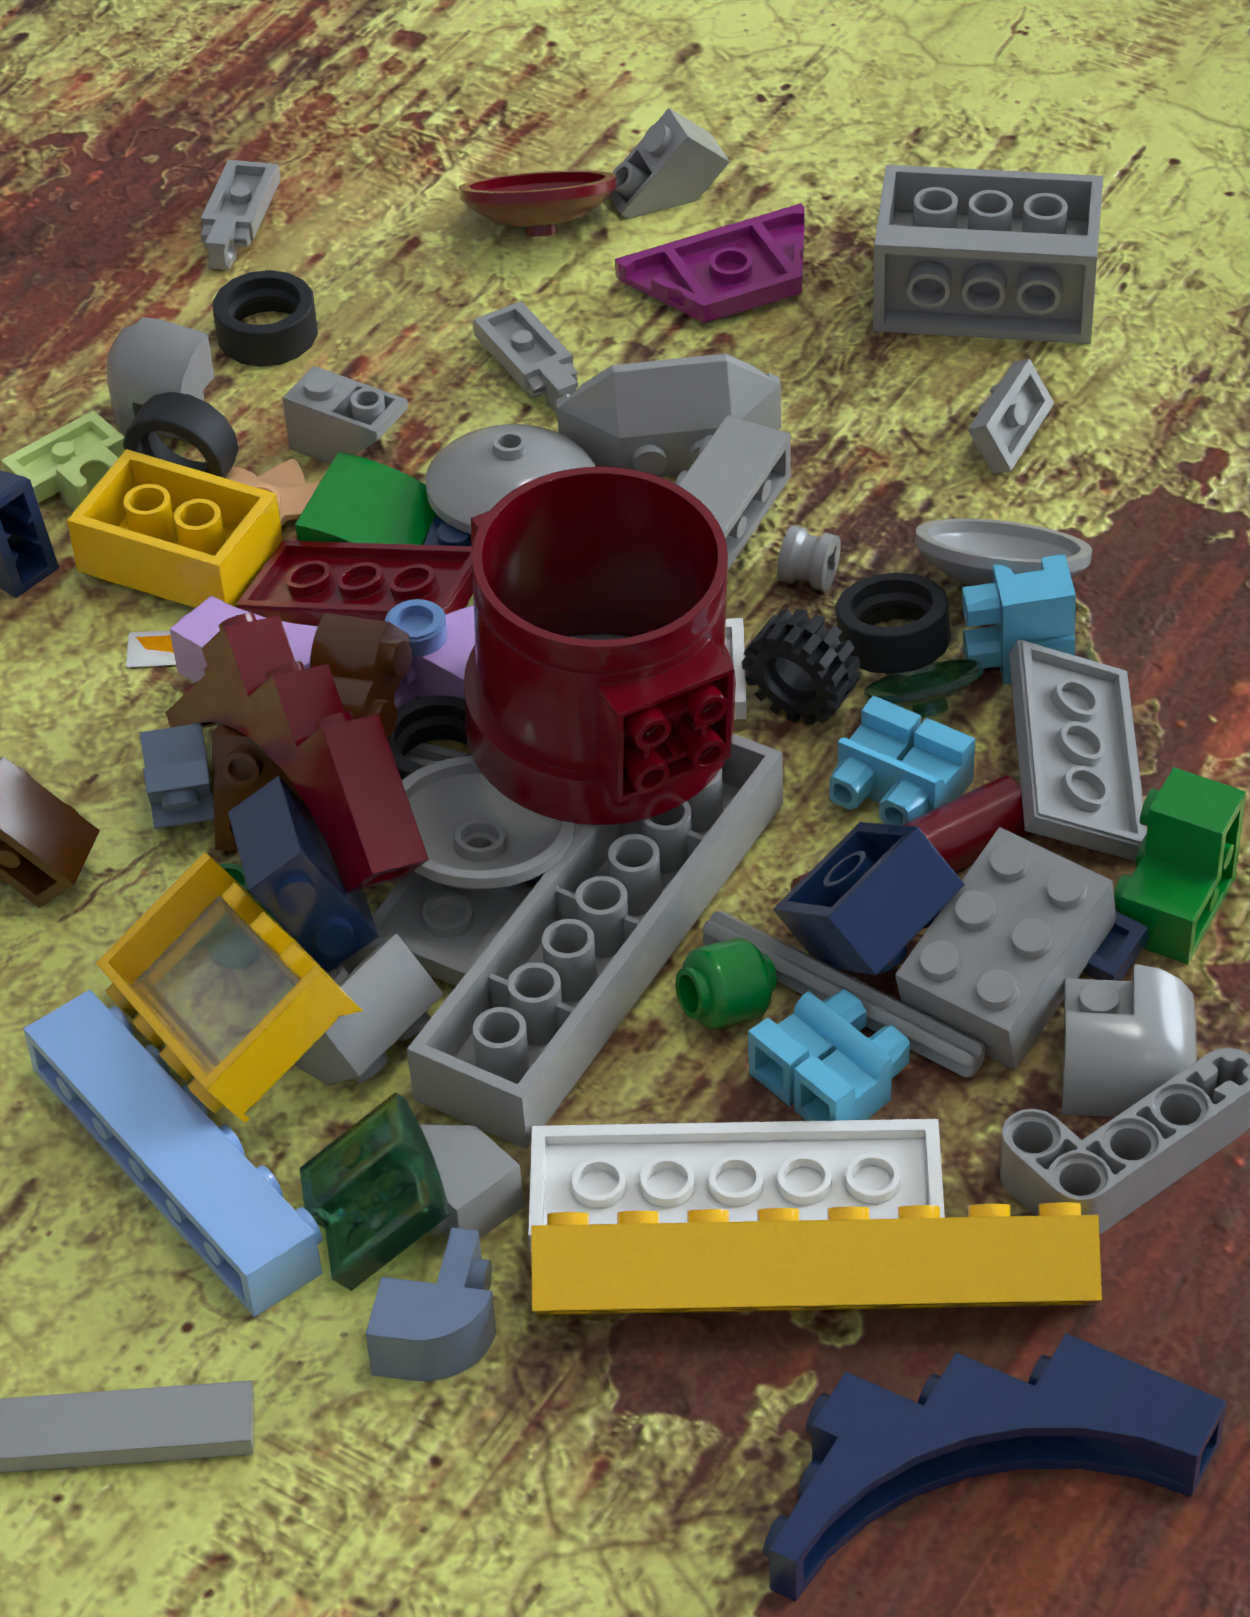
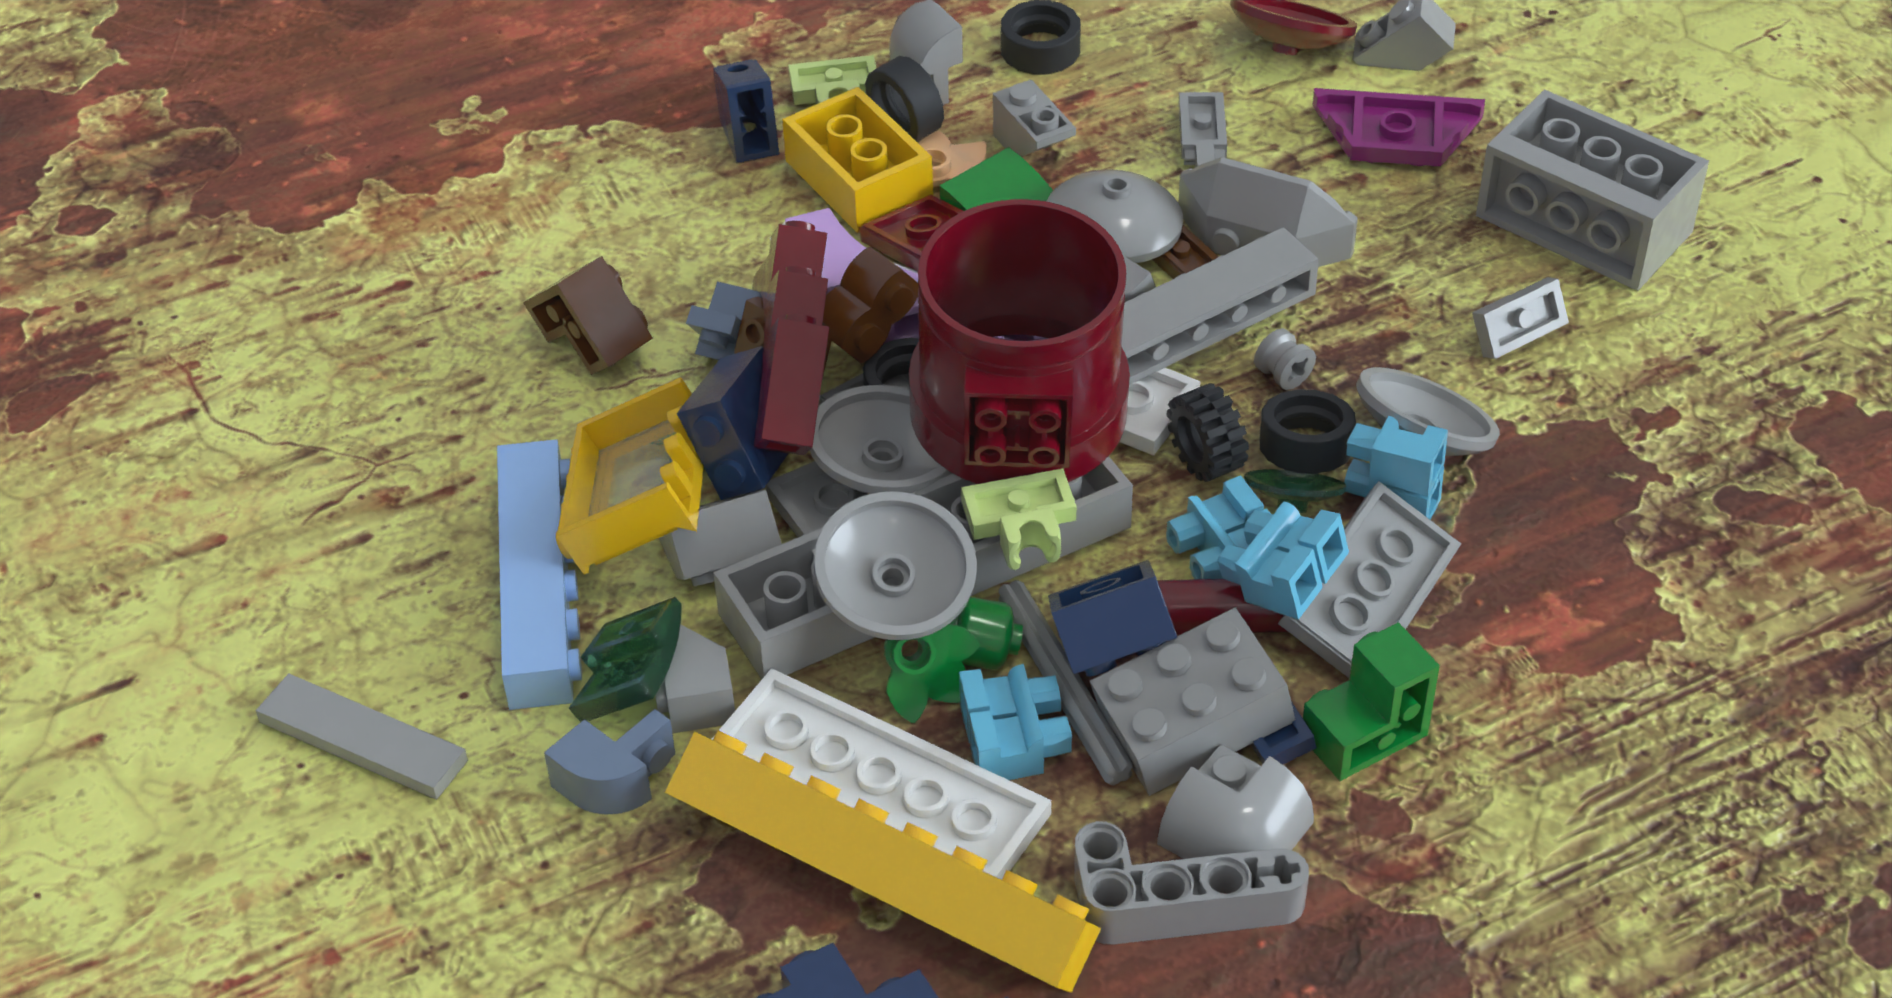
camera: 30 degrees right, 0 degrees up
none -> light grey dish [813,491,977,640]
none -> green plate [884,624,980,723]
none -> yellowish green plate [961,468,1077,570]
none -> medium azure hips [1218,501,1349,620]

